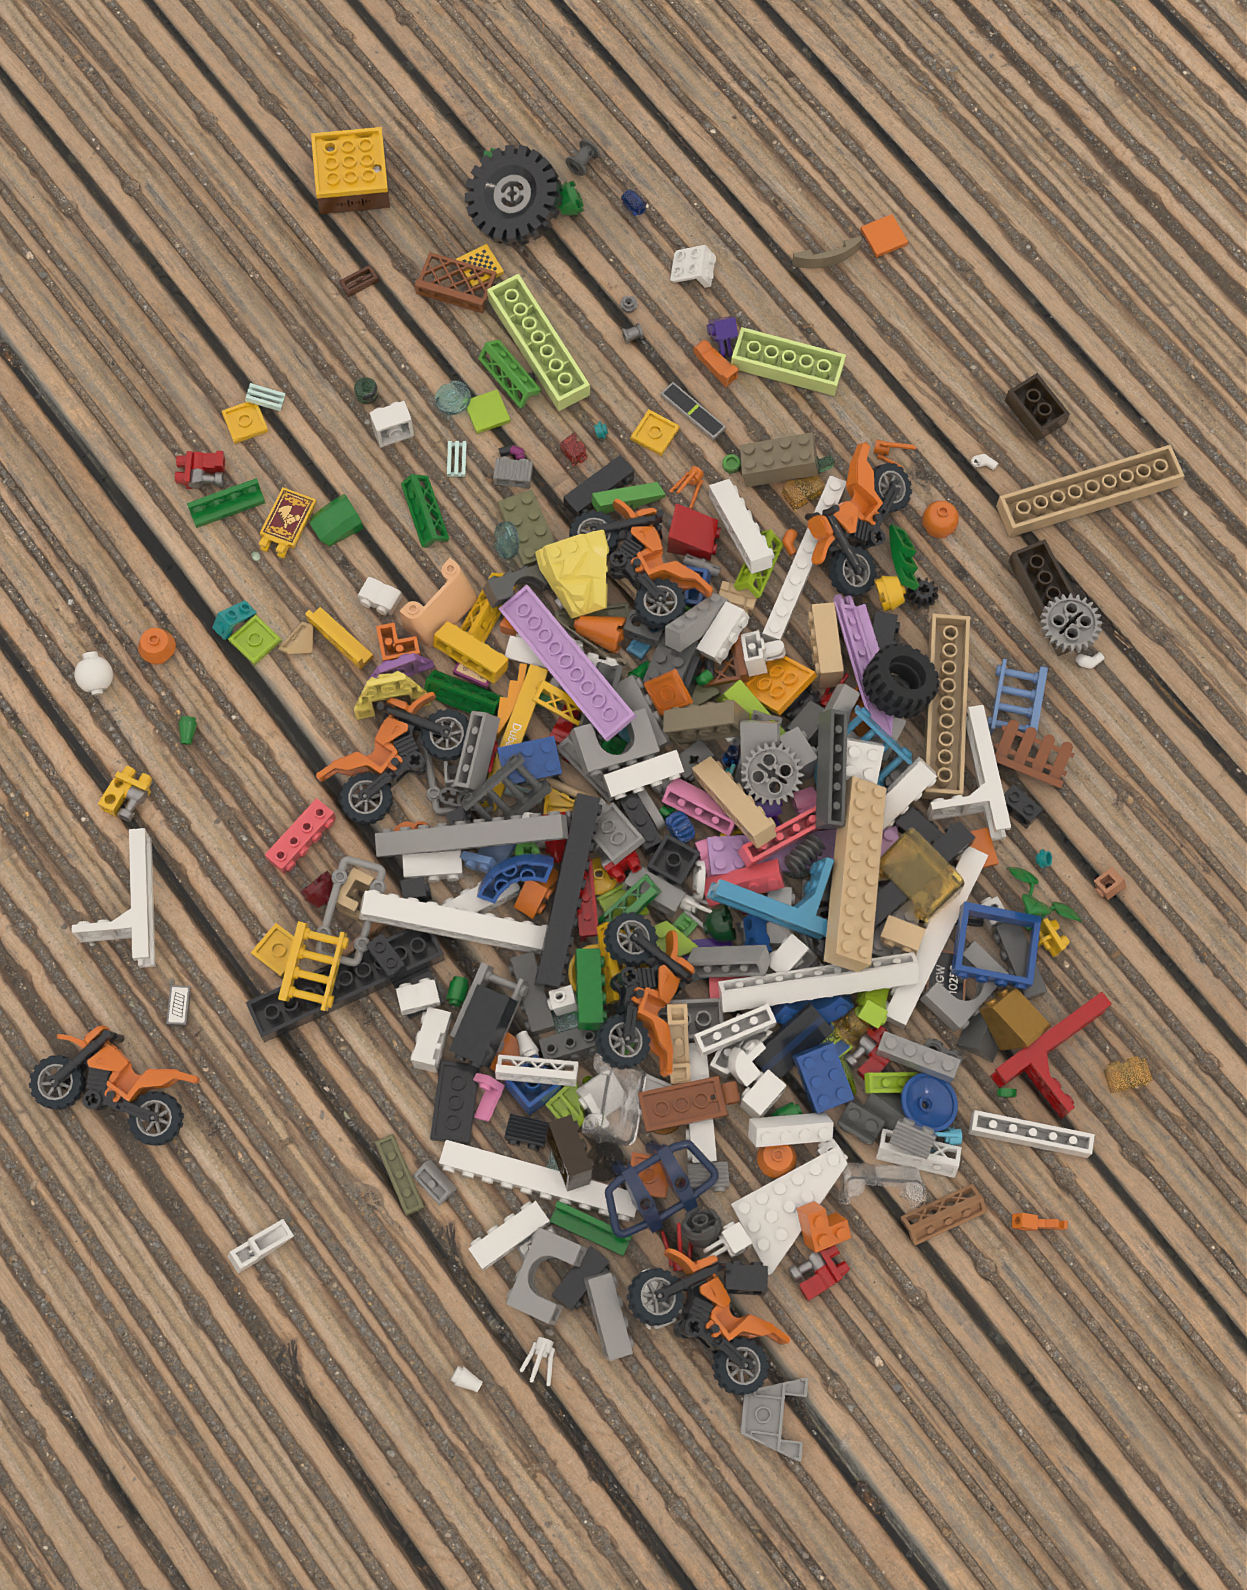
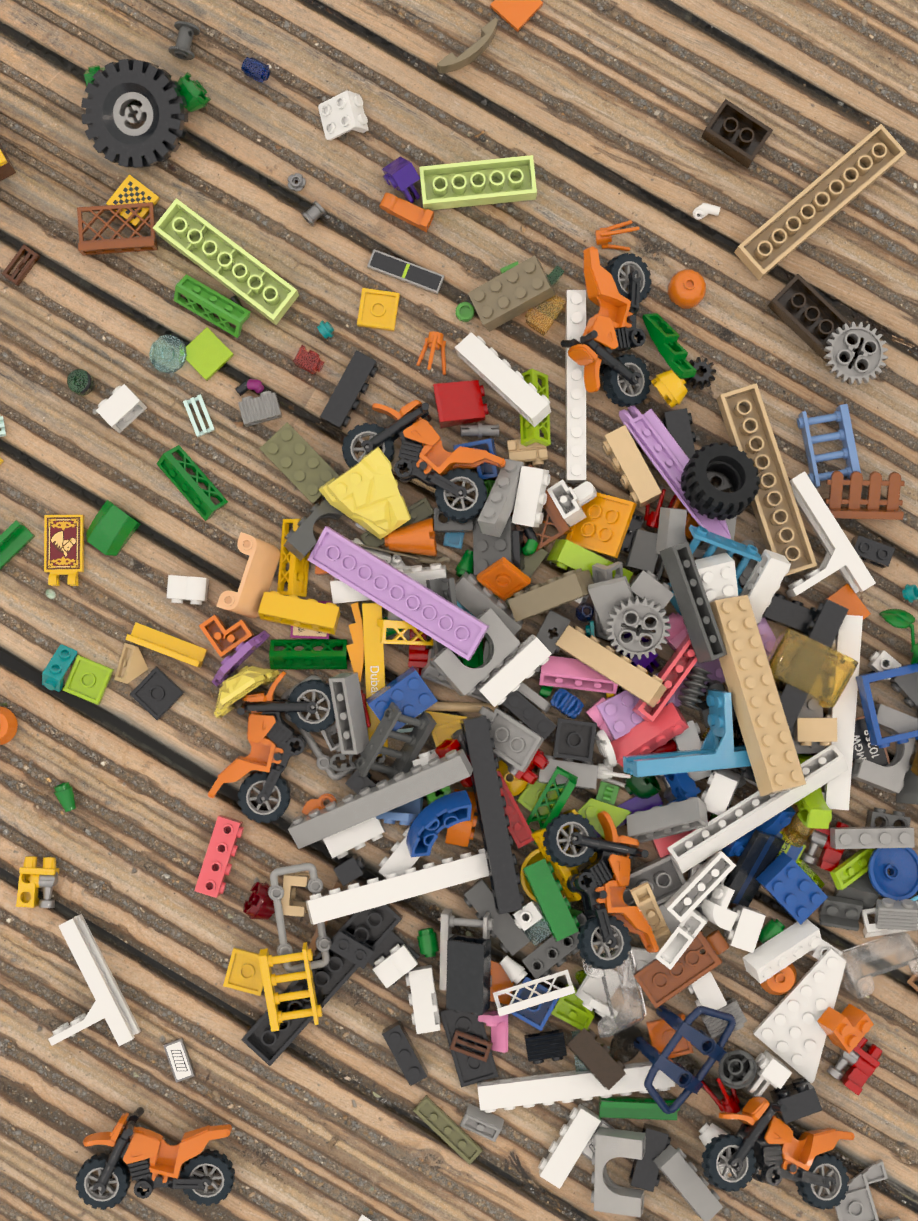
camera: 20 degrees left, 15 degrees up
clear light blue tile [494,521,519,559] -> none
bright green slope [592,482,666,514] -> none
orange arm [782,529,797,556] -> none
white arm [1075,652,1105,669] -> none
none -> black tile [130,666,185,721]
none -> black brick [382,1020,428,1086]
none -> reddish brown tile [449,1029,493,1062]
none -> white slope [655,909,708,970]

